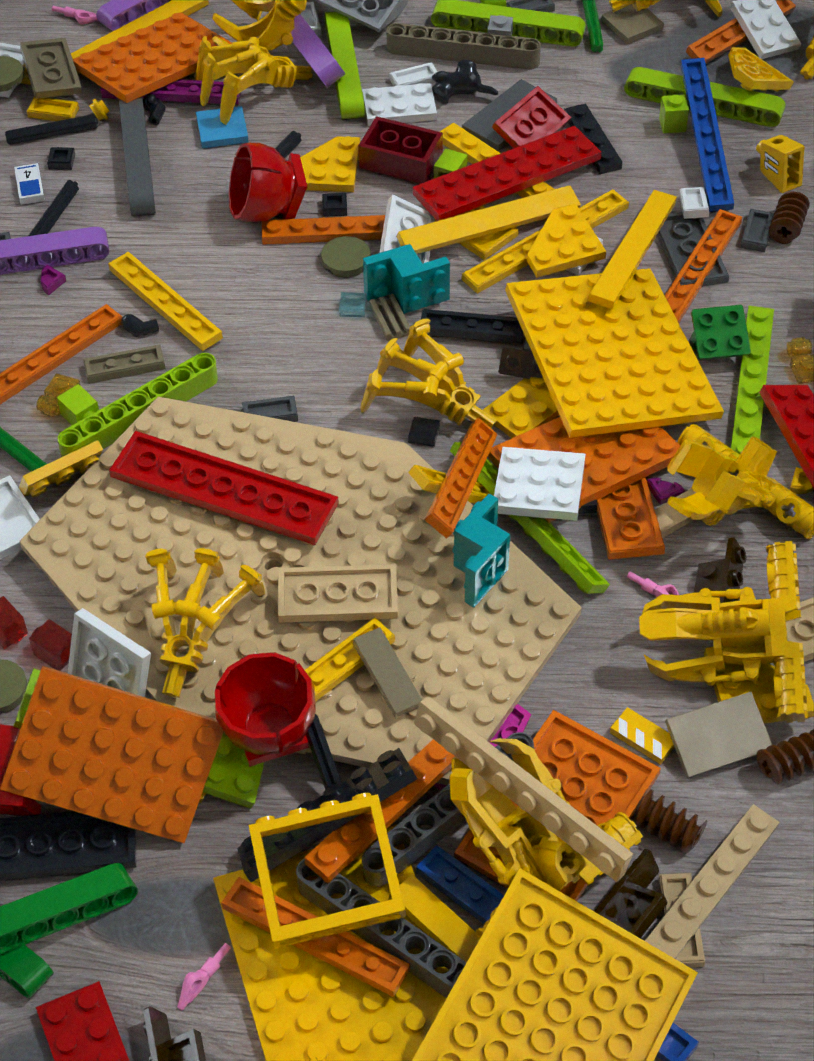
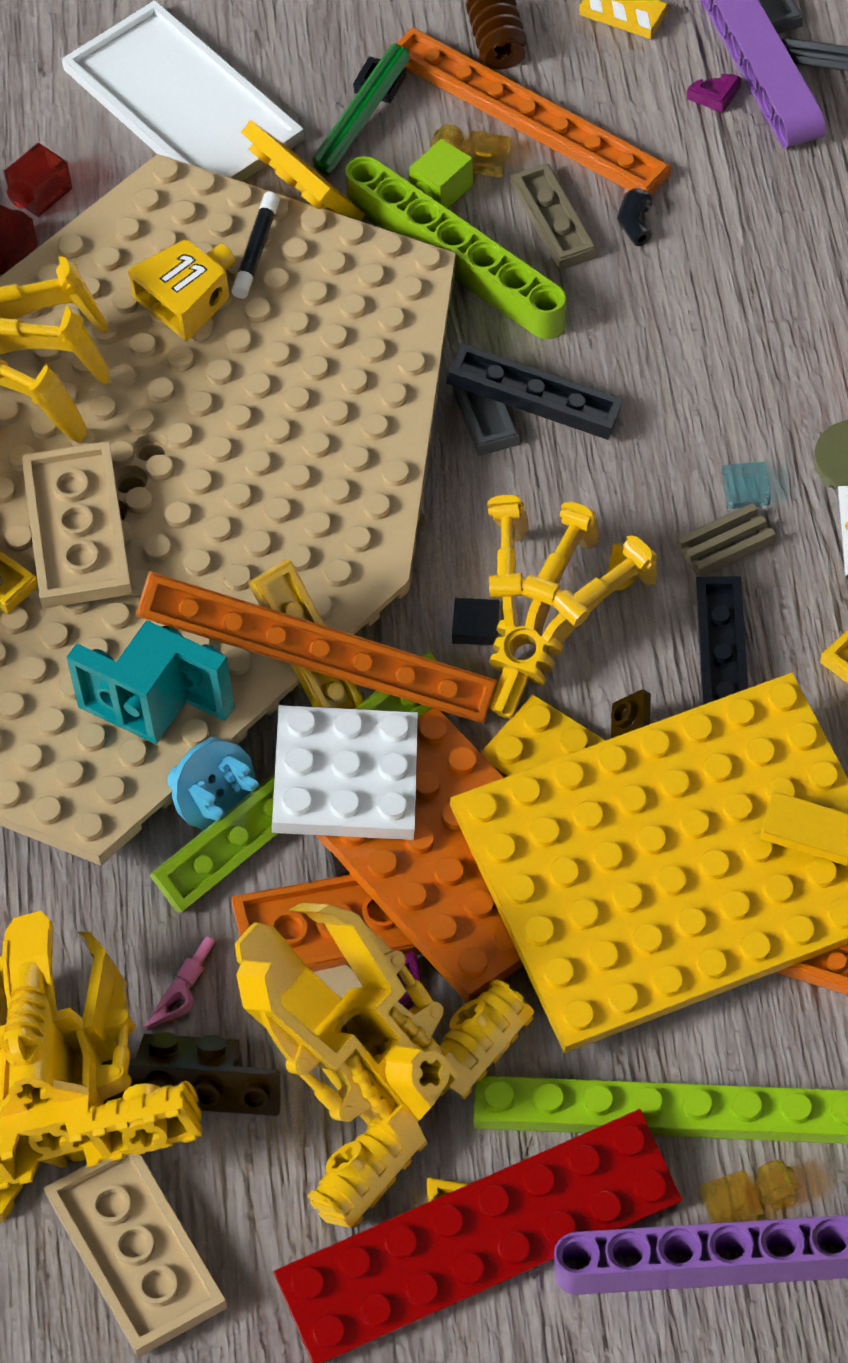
camera: 85 degrees right, 5 degrees up
yellow plate [108,252,223,351] -> none
red plate [109,431,339,545] -> none
teal bracket [363,244,450,314] -> none
green bracket [689,305,751,360] -> none
none -> yellow torso [128,240,236,342]
none -> medium azure plate [167,737,259,830]
none -> black bar [231,192,280,298]
none -> black plate [446,343,623,440]

